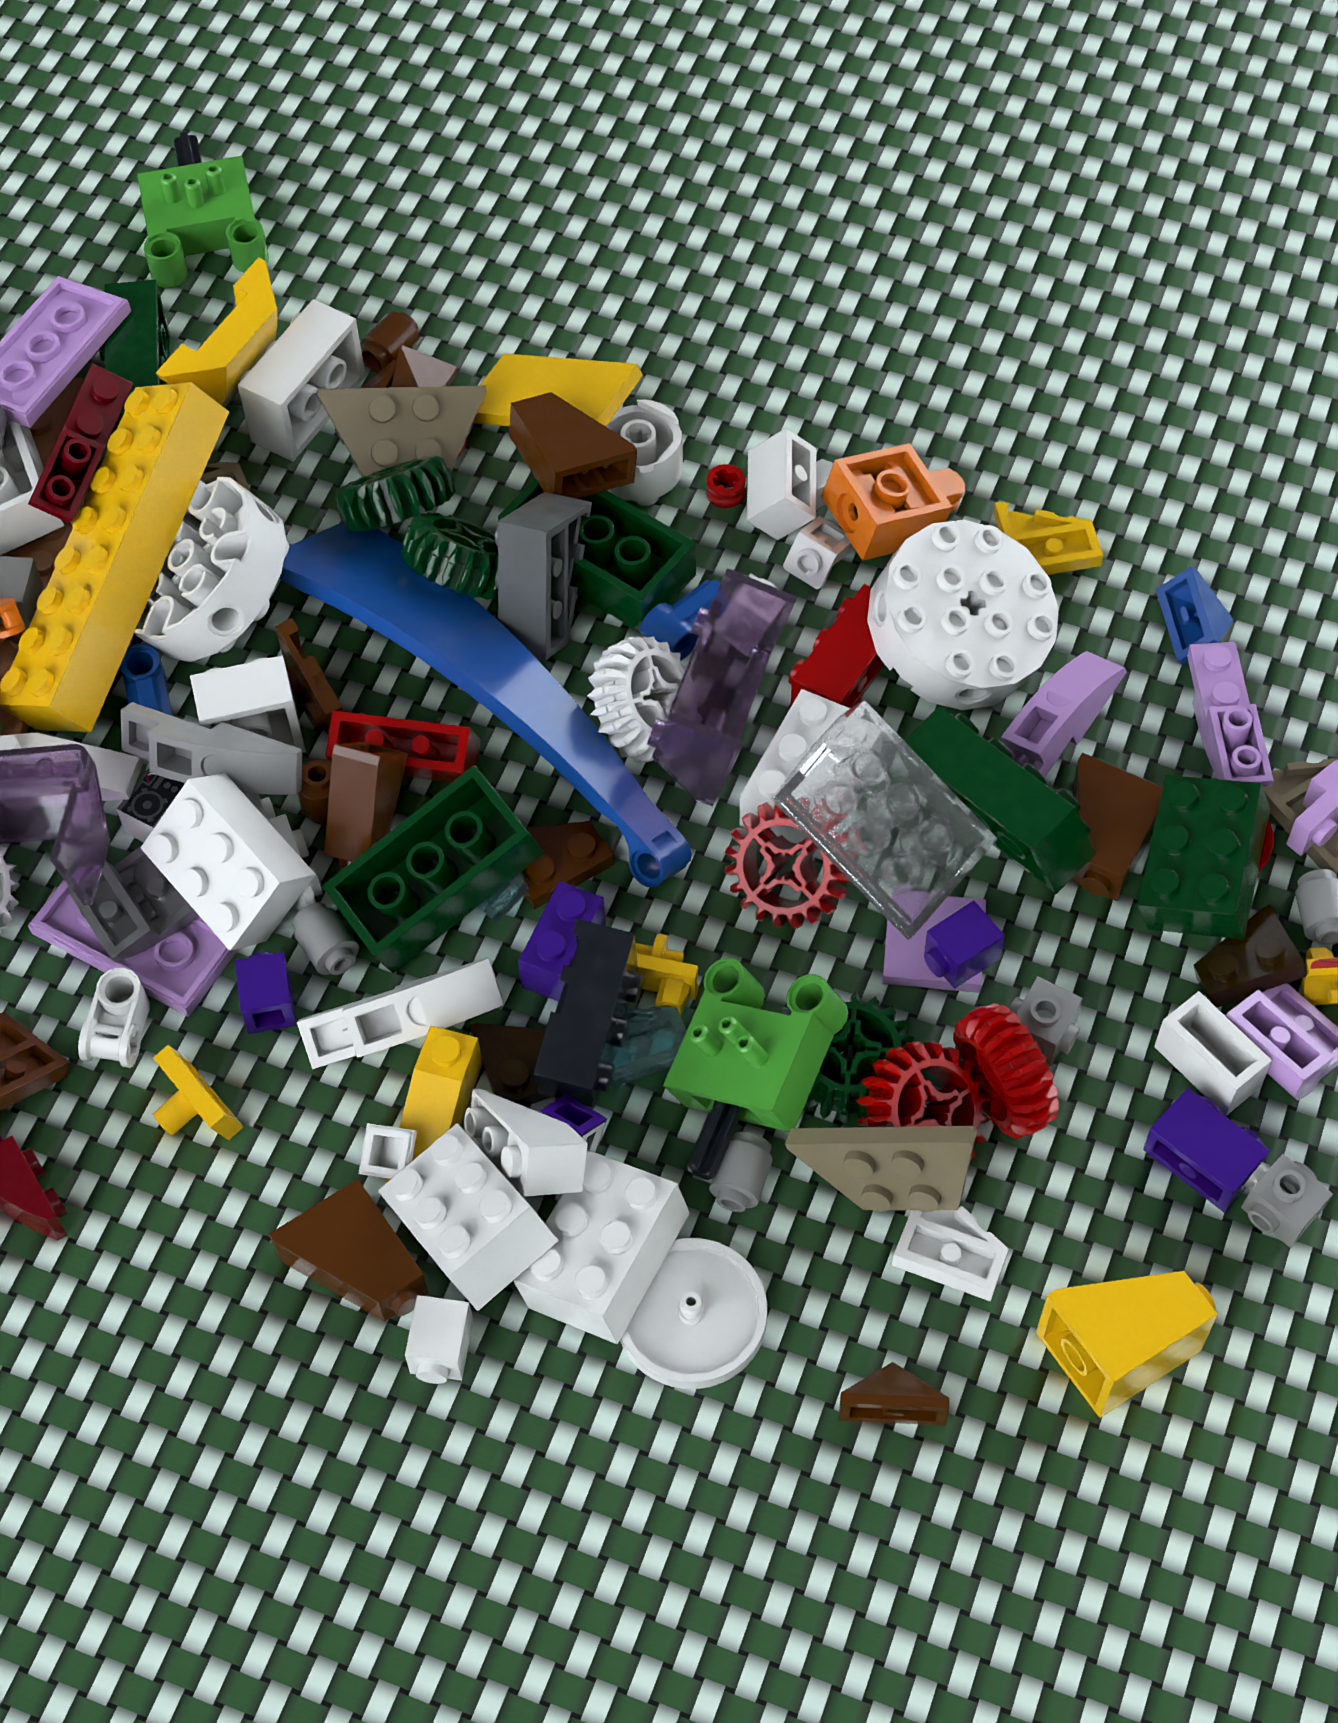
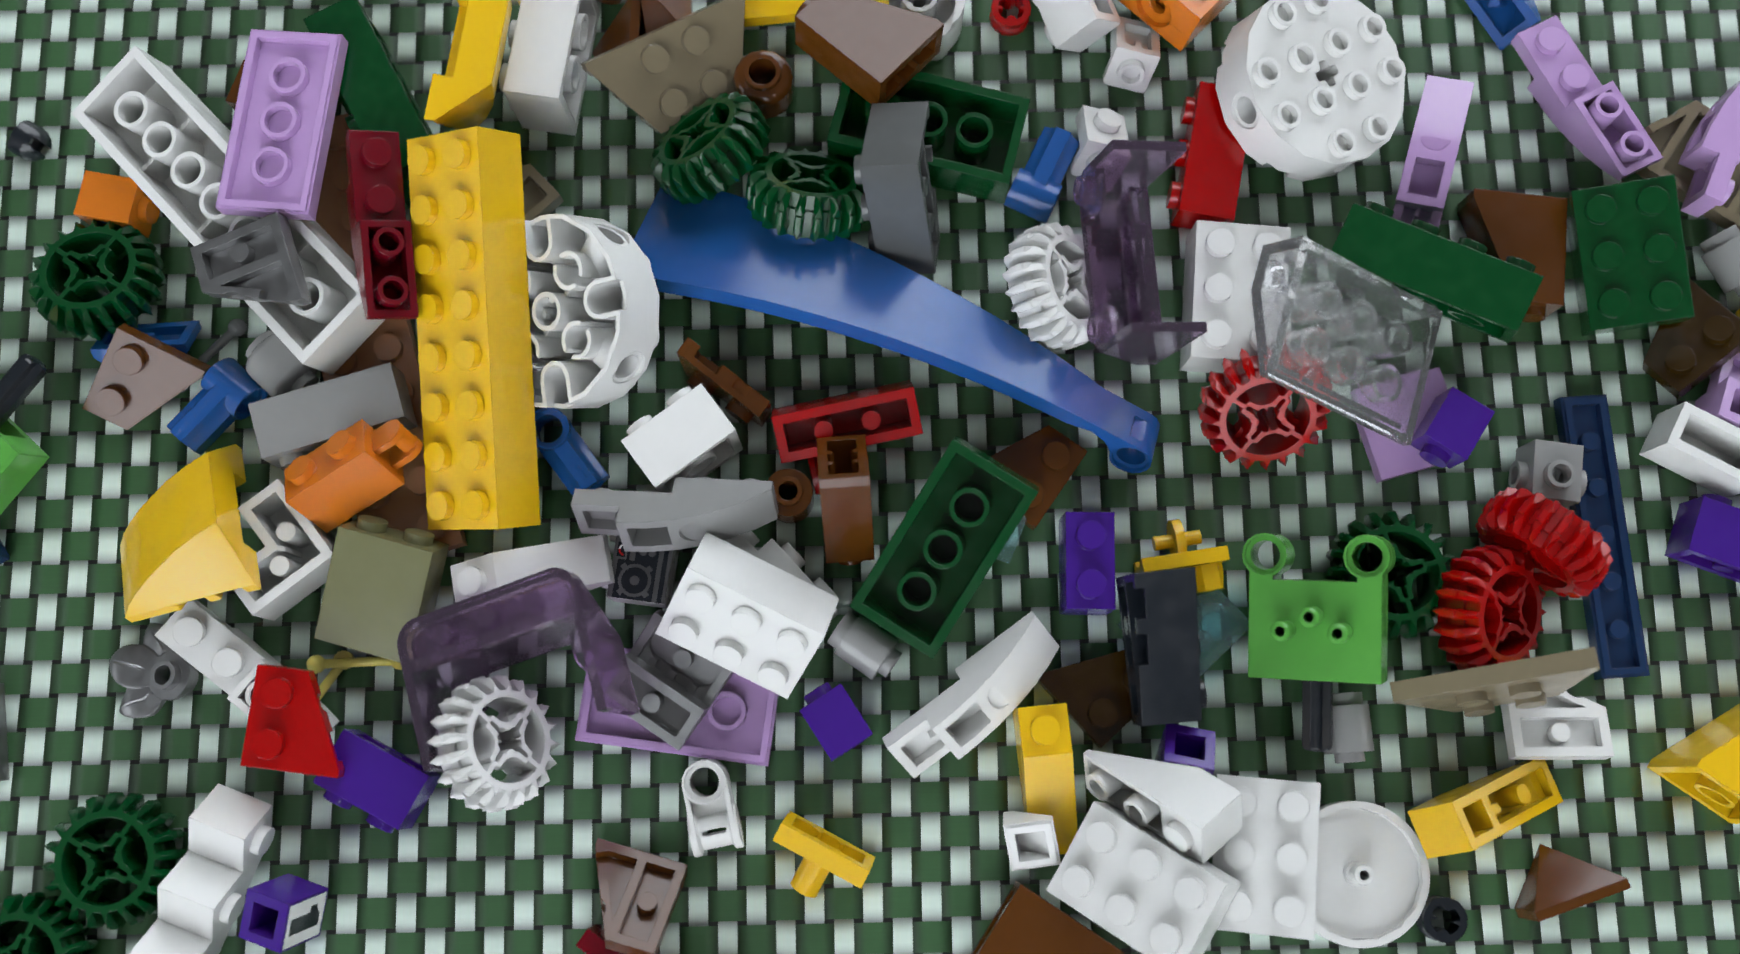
camera: 25 degrees left, 20 degrees up
none -> reddish brown head [733,50,795,119]
none -> yellow slope [1407,760,1563,859]
none -> black bush [1416,895,1468,943]
none -> dark blue tile [1553,394,1650,680]

